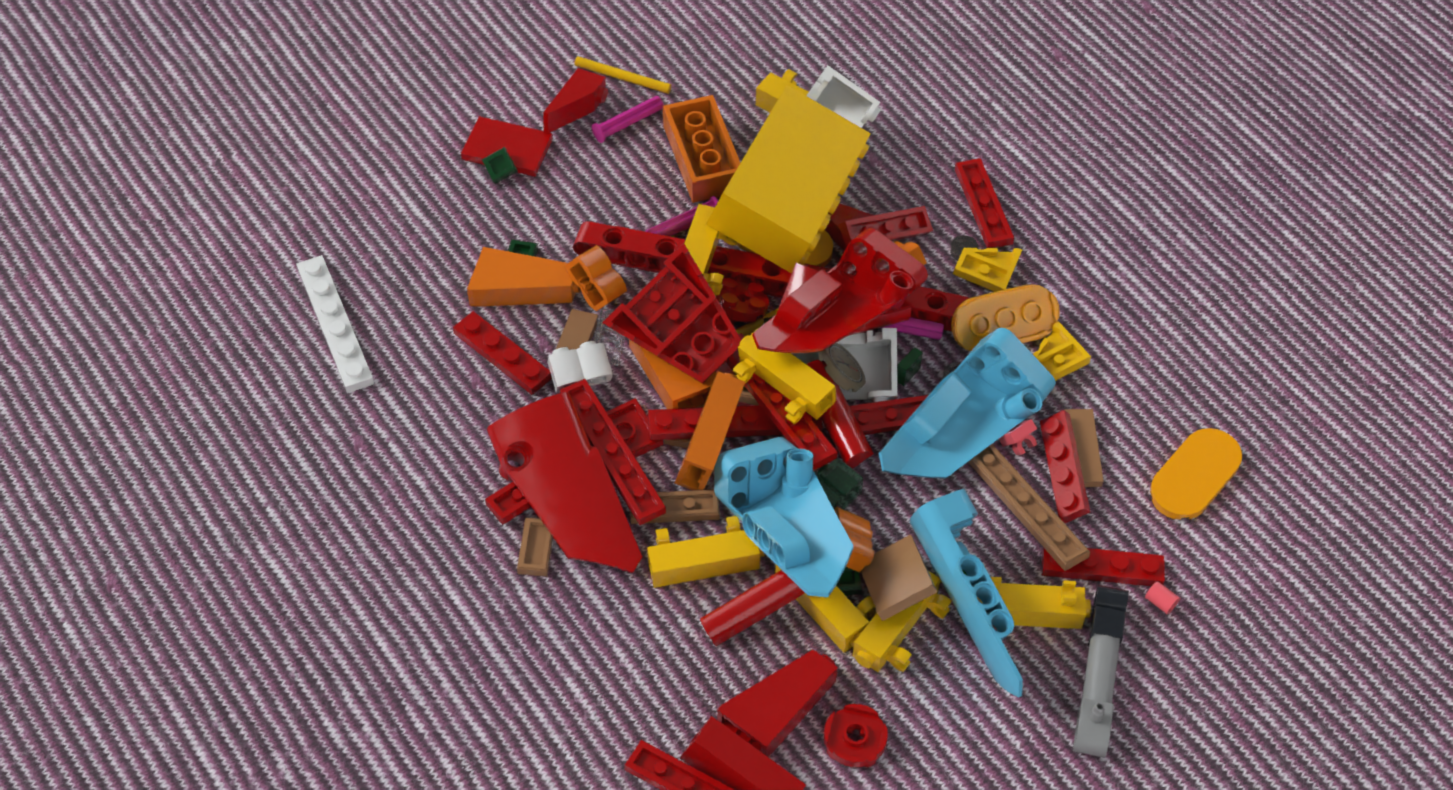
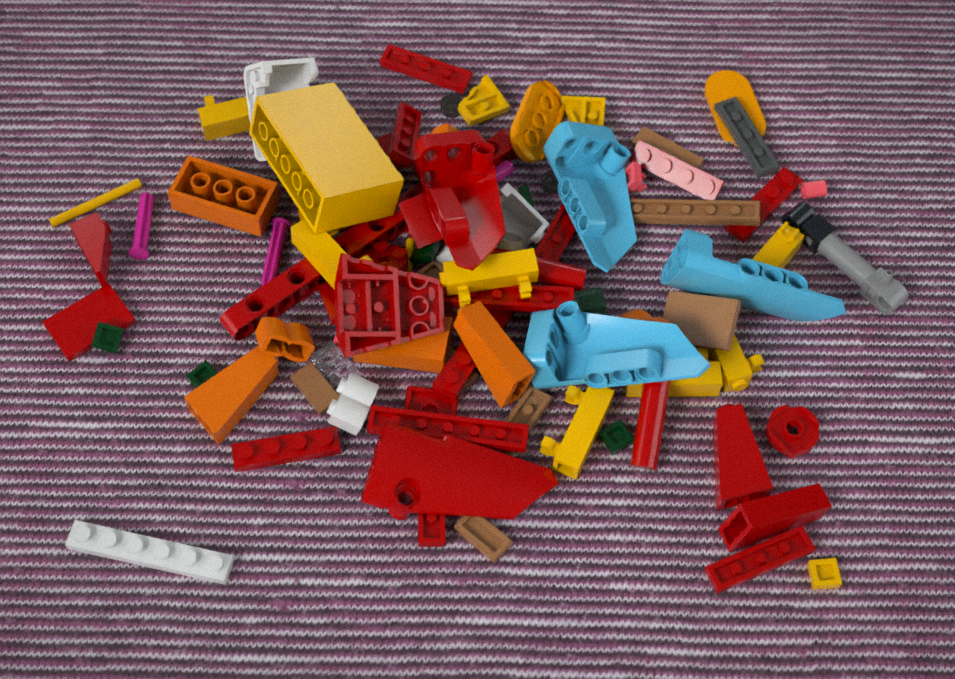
camera: 55 degrees left, 5 degrees up
none -> dark green tile [598,419,634,456]
none -> dark grey tile [714,97,780,178]

